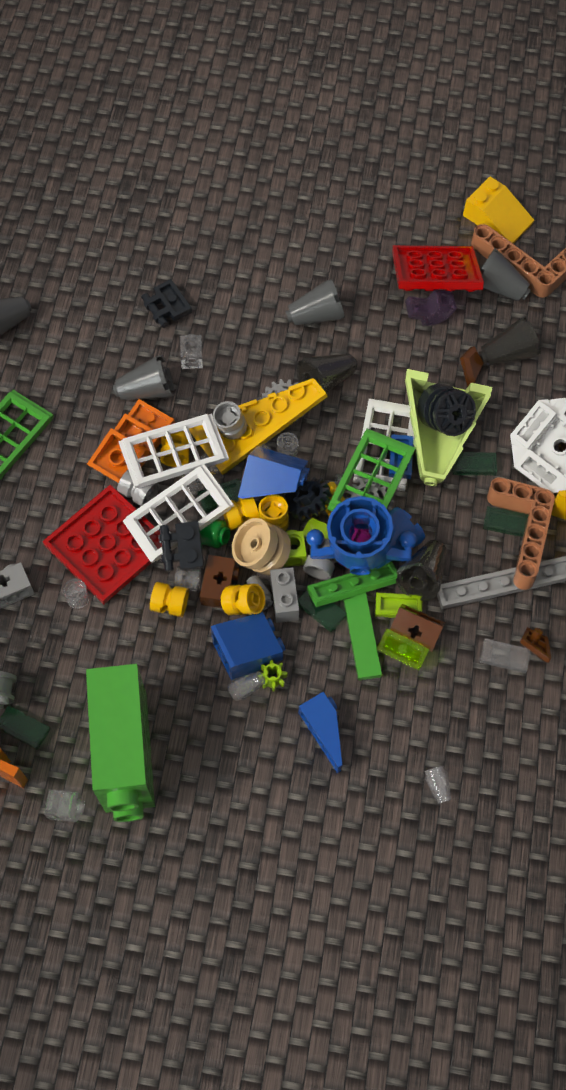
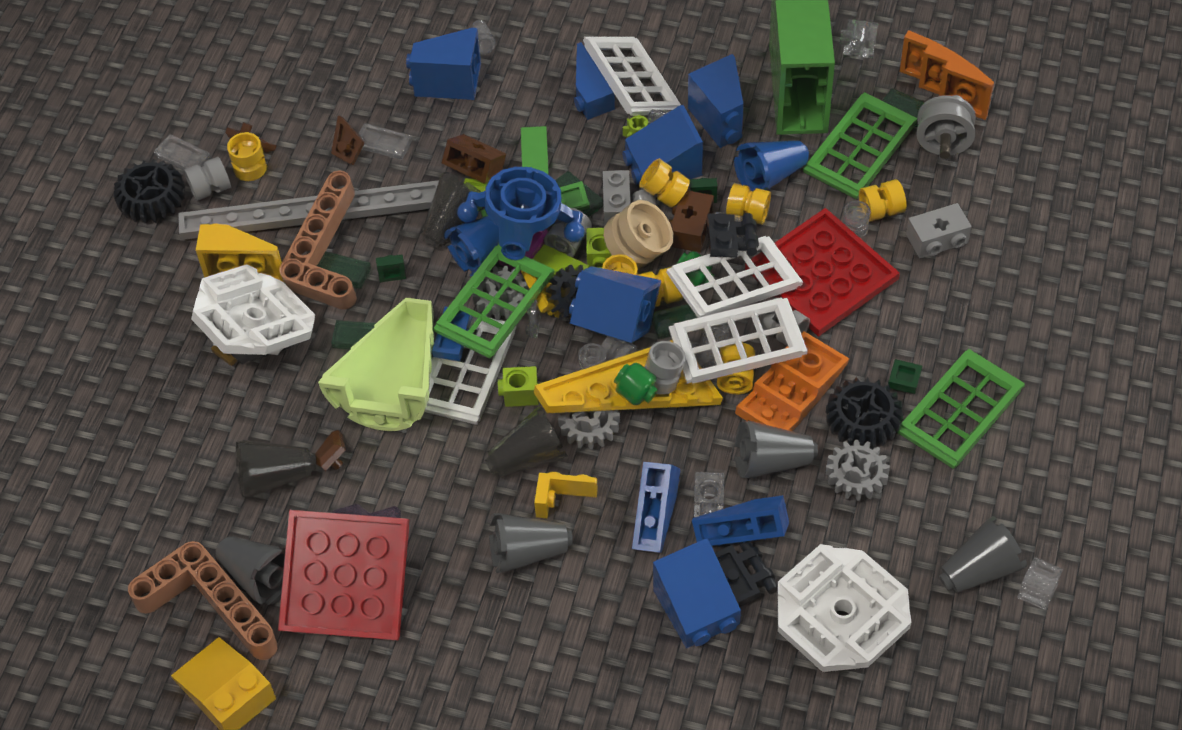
camera: 170 degrees left, 10 degrees down
clear neon green slope [376,628,429,670] -> none
black wheel [417,383,476,436] -> none
none -> dark green plate [376,254,406,283]
none -> blue slope [406,28,481,100]
none -> lime brick [498,366,539,407]
none -> yellow bracket [534,472,598,518]
none -> white piece [583,37,681,116]
none -> green head [614,363,658,405]
none -> blue slope [632,461,680,553]
none -> blue slope [653,538,741,649]
none -> blue slope [688,54,743,148]
none -> dark green plate [690,178,717,203]
none -> blue slope [692,495,789,546]
none -> blue cone [734,141,809,191]
none -> white piece [778,544,911,672]
none -> bright green piece [803,92,917,199]
none -> black gear [825,377,903,450]
none -> light grey gear [825,440,890,501]
none -> yellow wheel [859,179,907,222]
none -> dark green plate [888,359,922,394]

